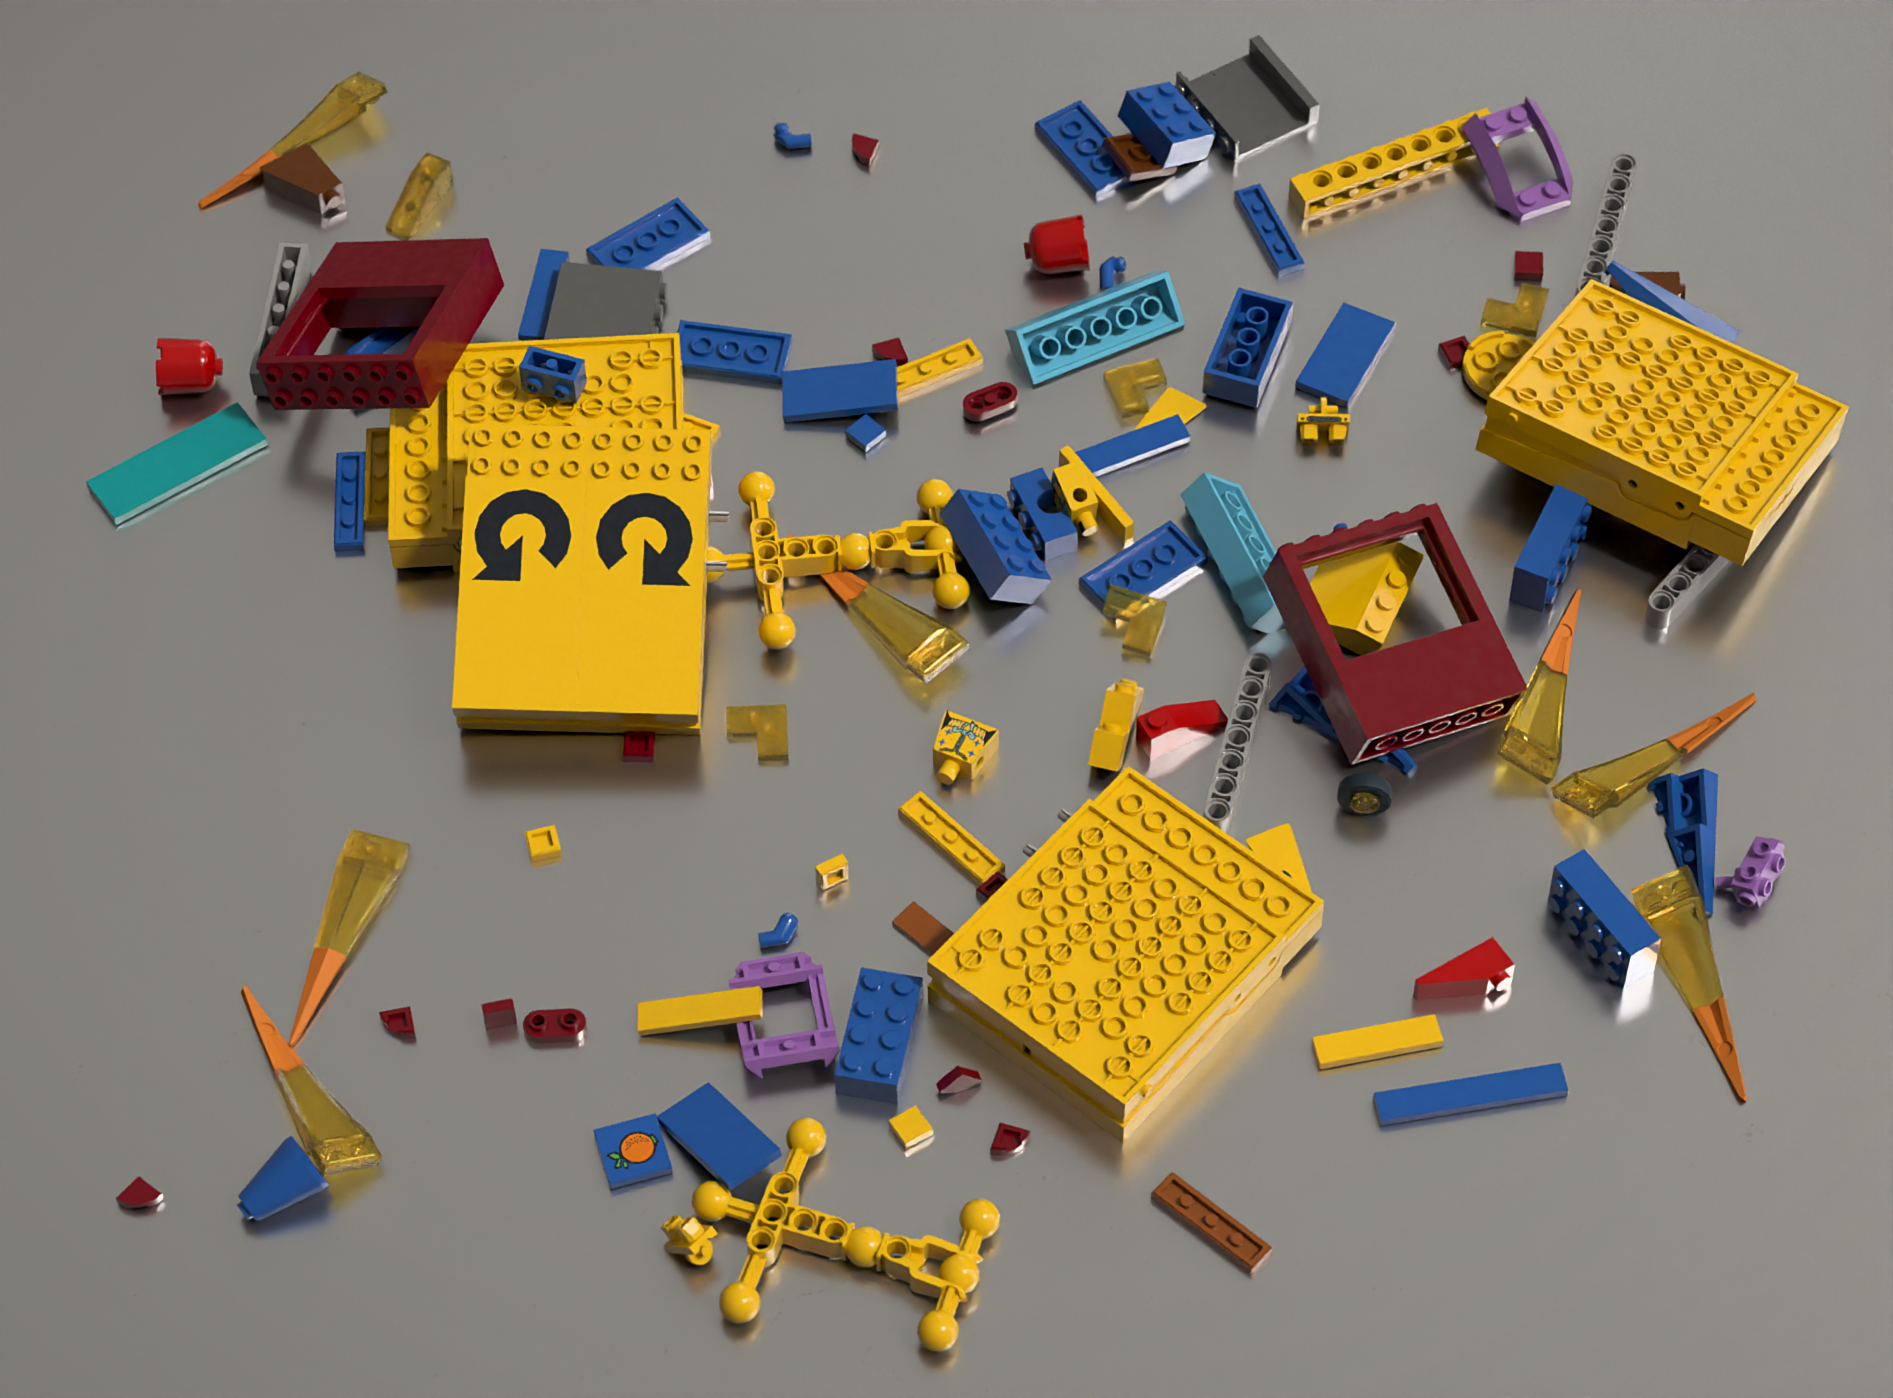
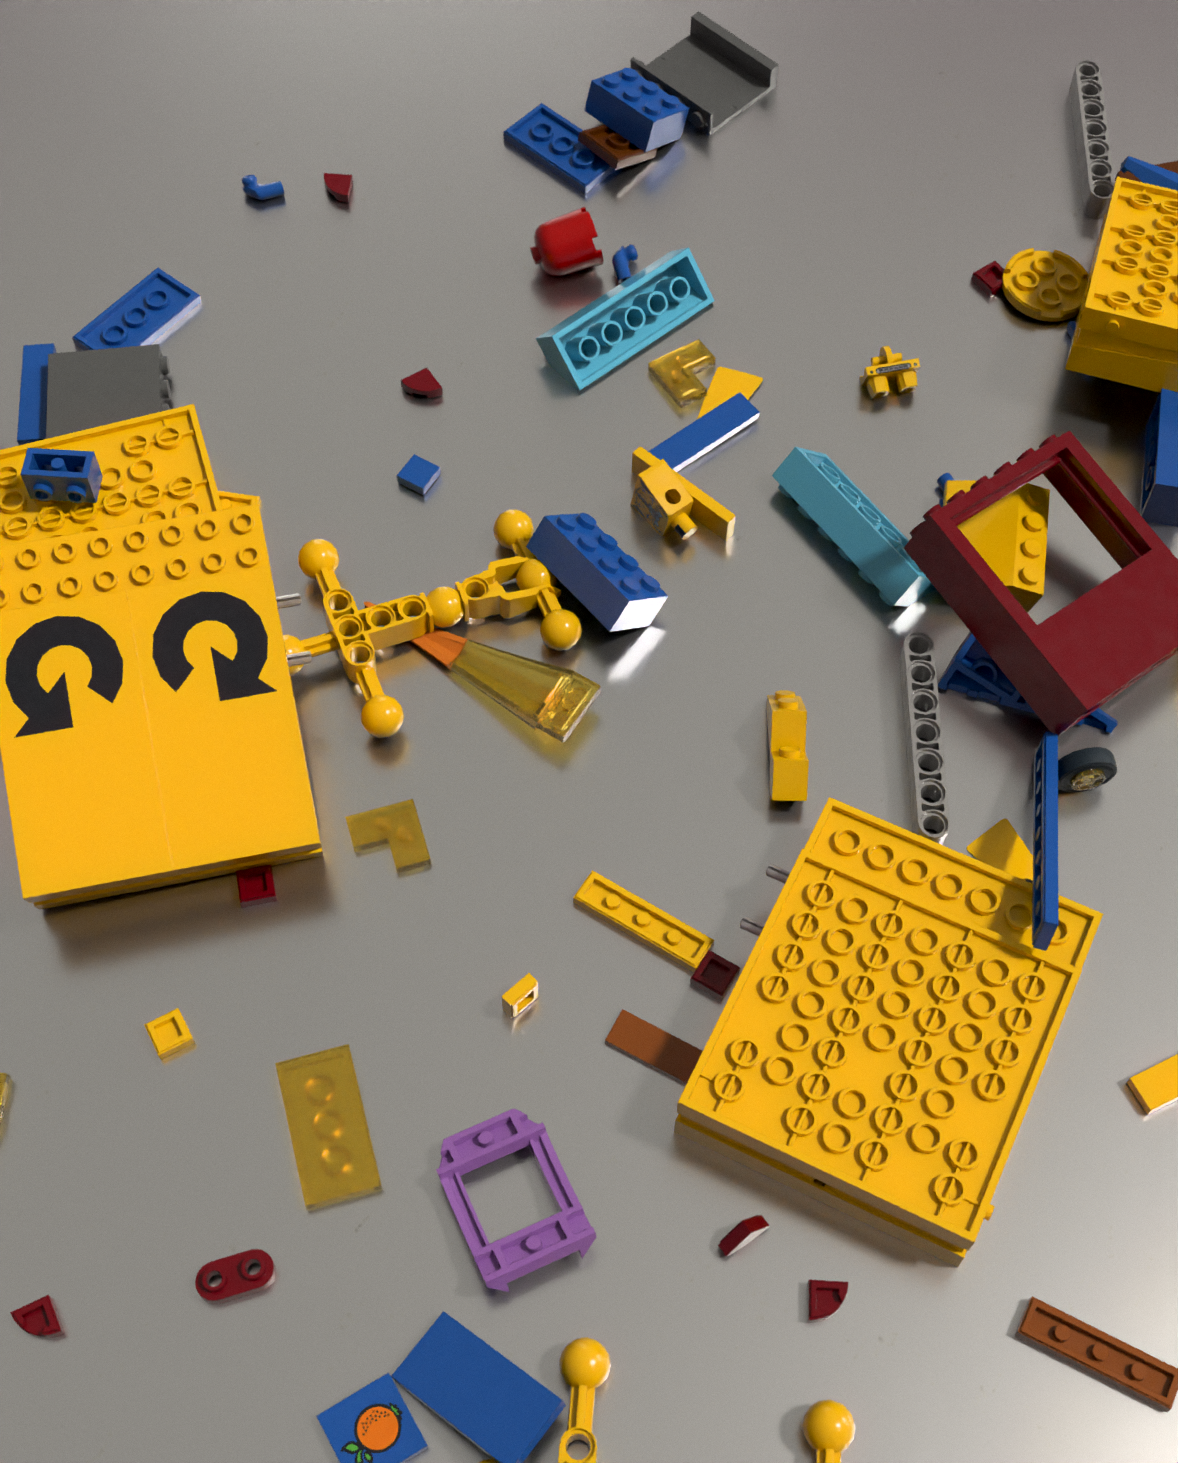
camera: 15 degrees left, 5 degrees up
dark red tile [481,998,517,1030] -> none
yellow tile [637,986,762,1036] -> none
blue tile [677,320,792,384] -> none
blue arm [758,913,798,948] -> none
blue tile [782,359,898,423] -> none
blue brick [835,967,923,1105] -> none
yellow tile [889,1105,933,1149] -> none
yellow tile [897,338,983,398] -> none
yellow torso [933,710,999,785] -> none
dark red plate [963,382,1017,421] -> none
blue arch [1007,467,1078,560] -> none
blue tile [1079,520,1208,622] -> none
clear yellow tile [1101,584,1167,657] -> none
red slope [1136,700,1228,760] -> none
blue brick [1202,287,1293,408] -> none
blue tile [1234,183,1305,277] -> none
yellow brick [1288,107,1501,219] -> none
blue tile [1295,302,1395,408] -> none
medium lavender wedge [1461,97,1573,222] -> none
clear yellow tile [1480,283,1549,337] -> none
dark red tile [1514,251,1543,280] -> none
none -> clear yellow tile [275,1044,383,1210]
none -> blue tile [1032,731,1058,951]

